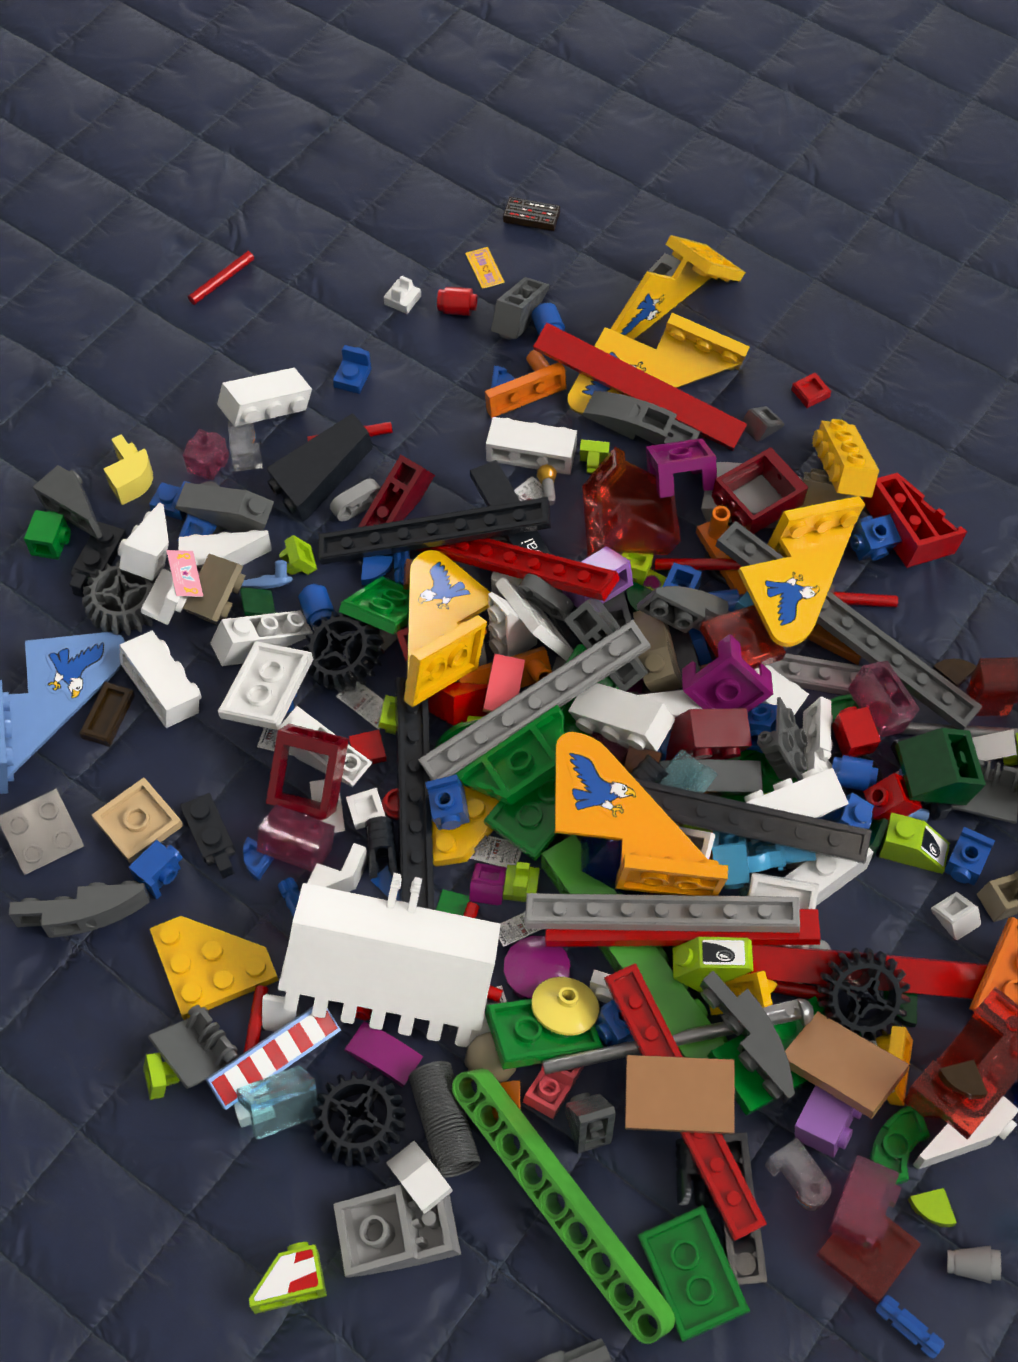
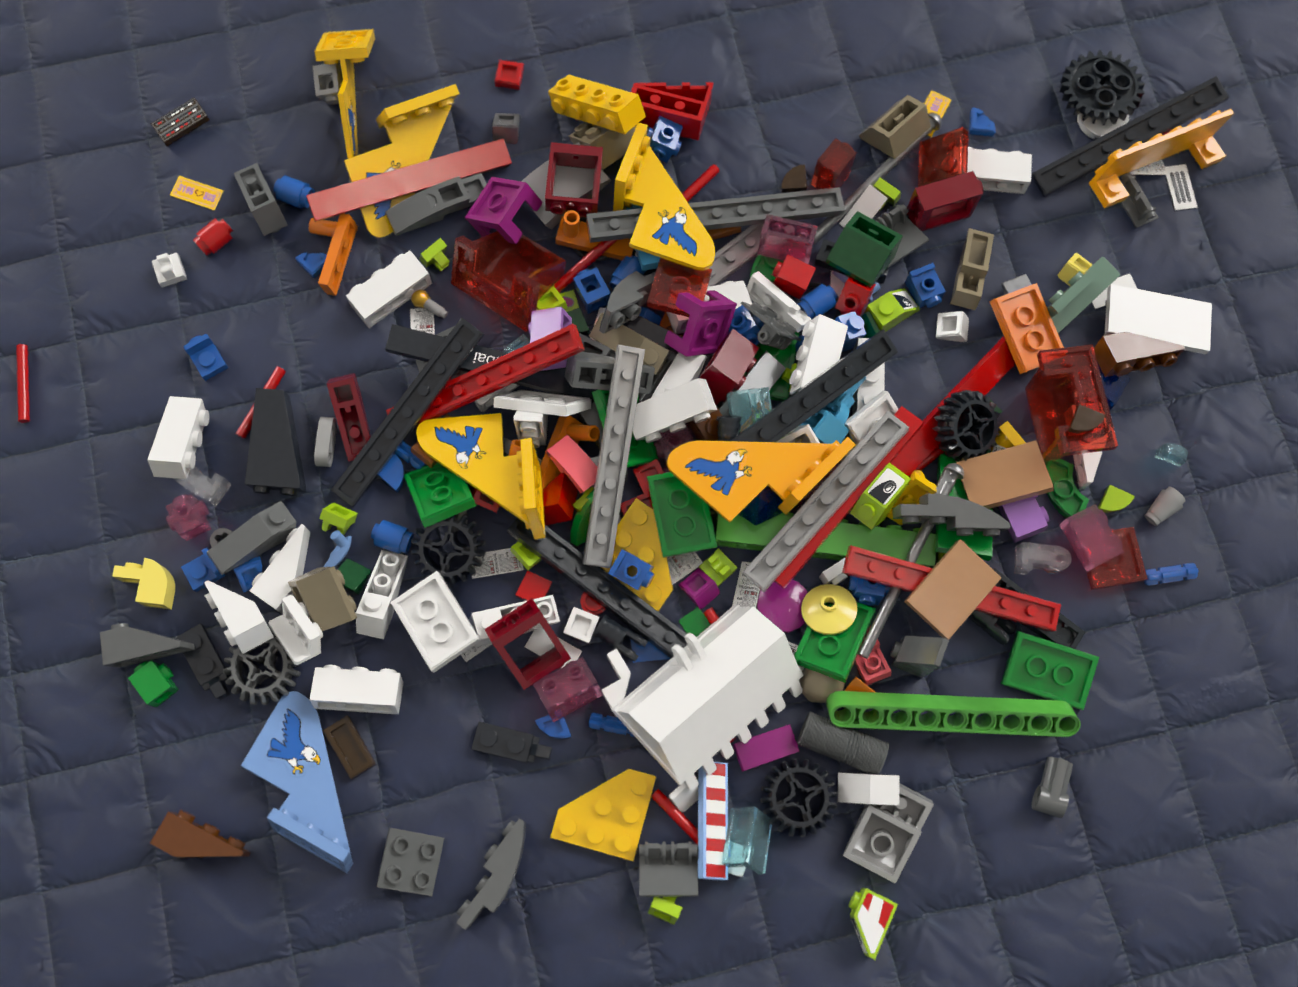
camera: 55 degrees left, 15 degrees up
tan plate [92,777,183,864] -> none
blue brick [129,840,183,899] -> none
bright pink sticker [166,550,203,597] -> none
green wing [454,705,564,805] -> none
dark grey beam [518,574,574,621] -> none

